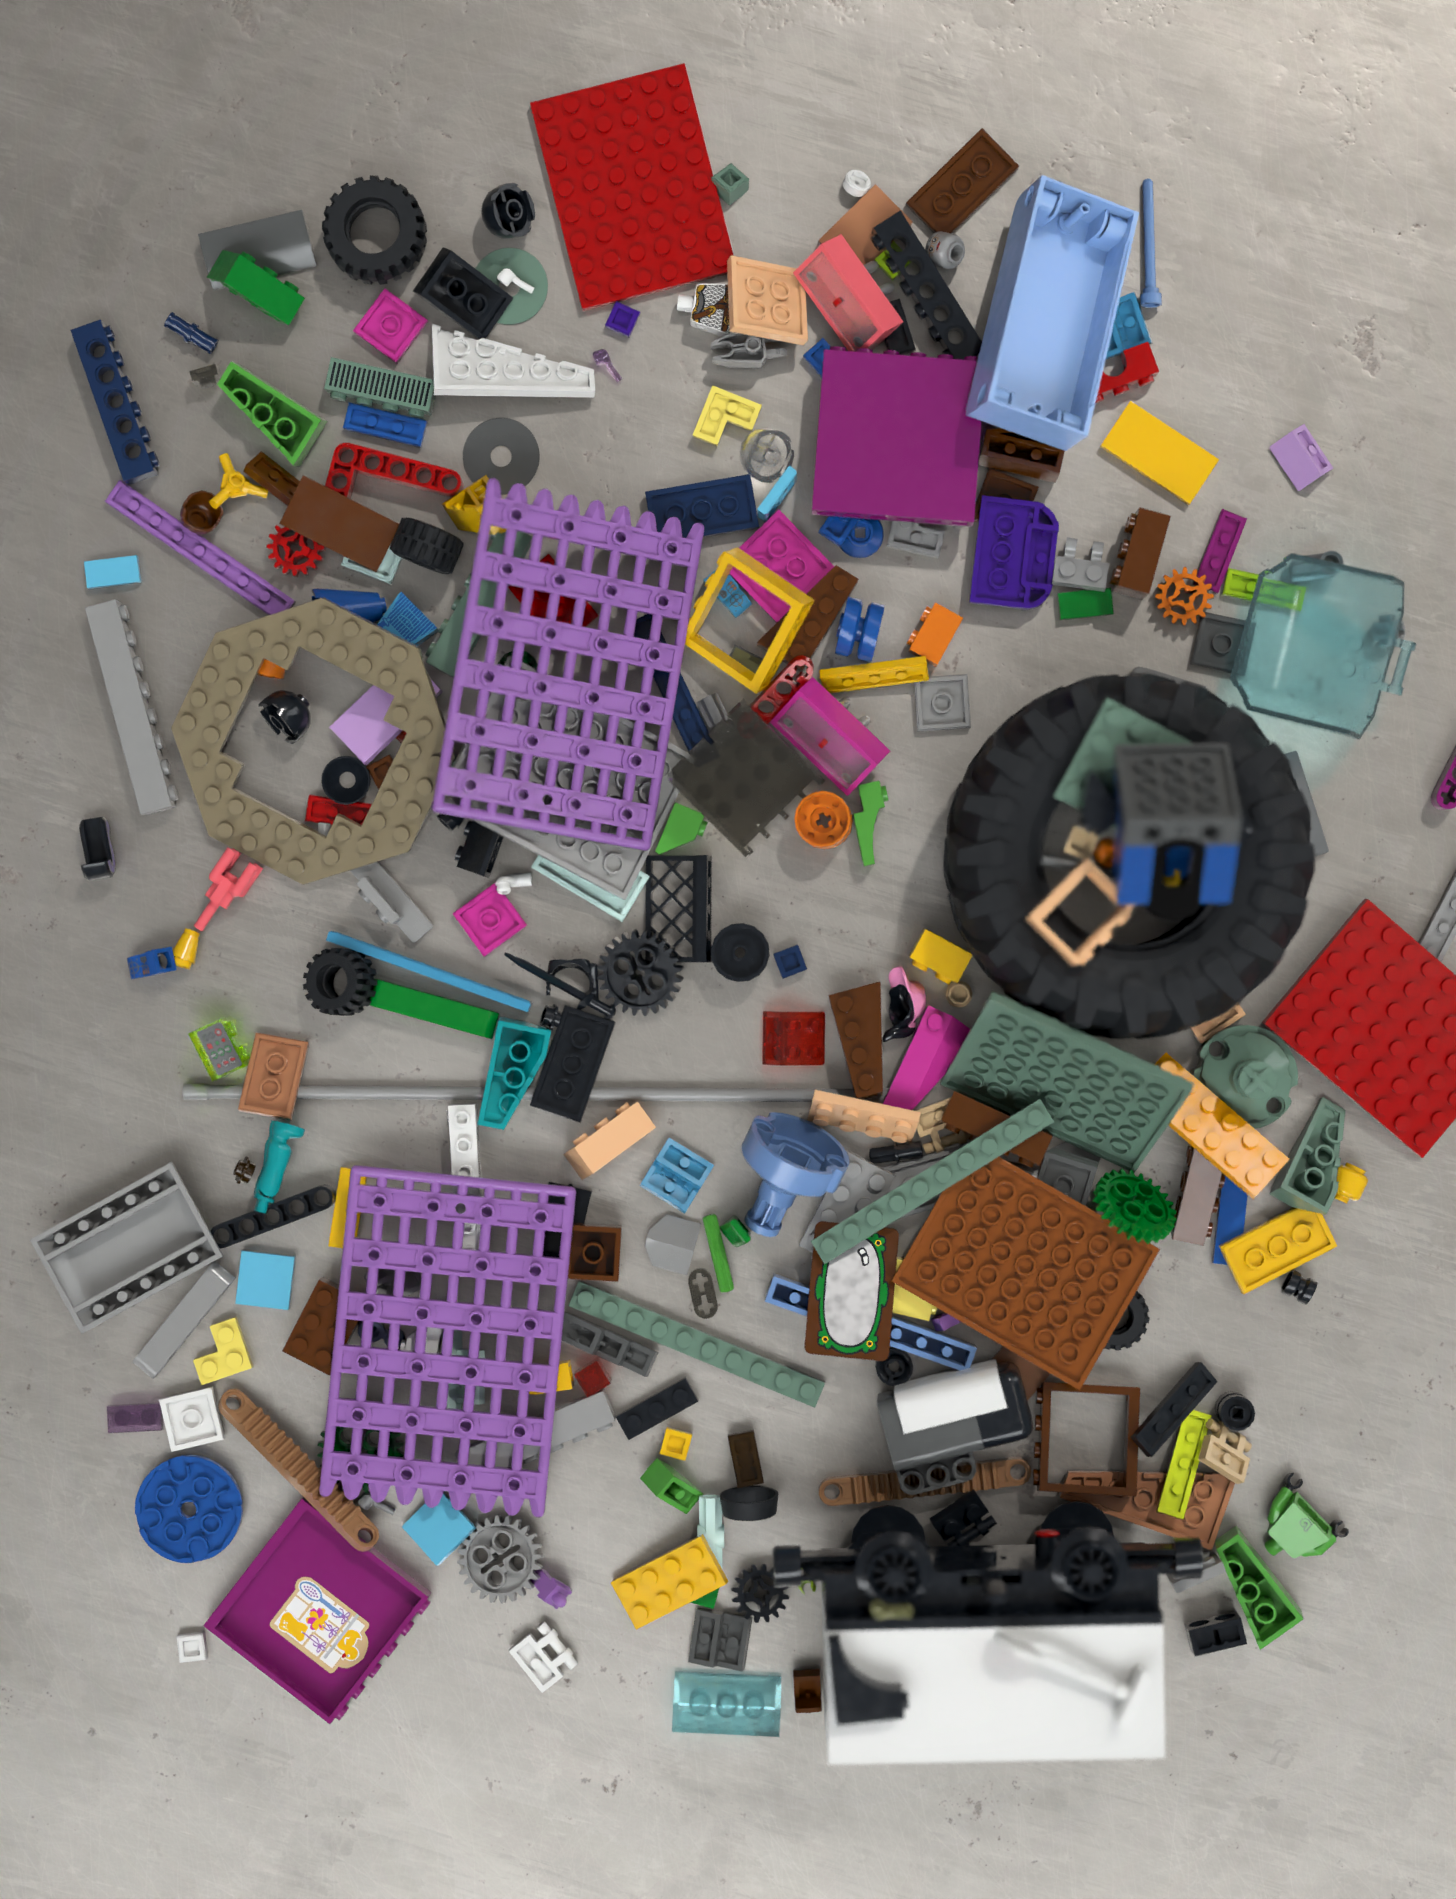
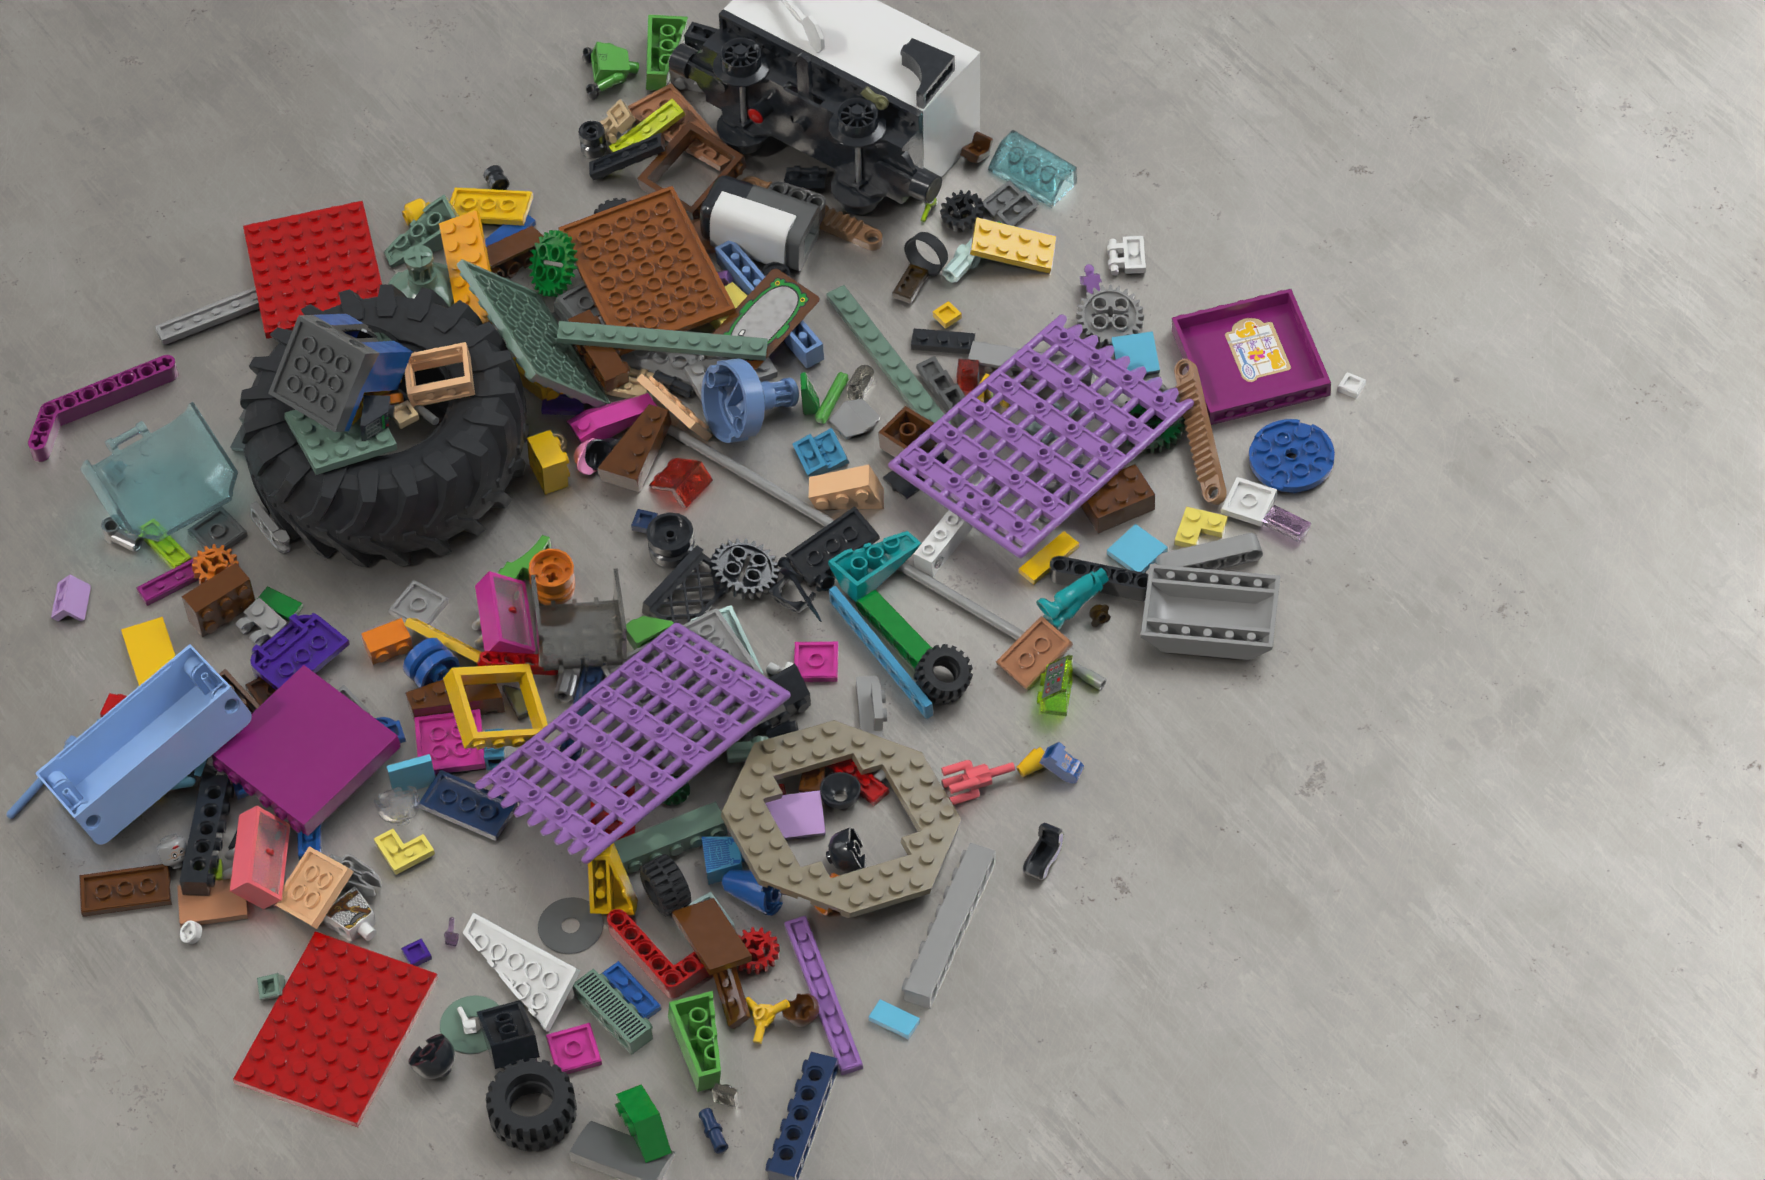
camera: 145 degrees left, 35 degrees down
bright green slope [640,1458,703,1514] -> none

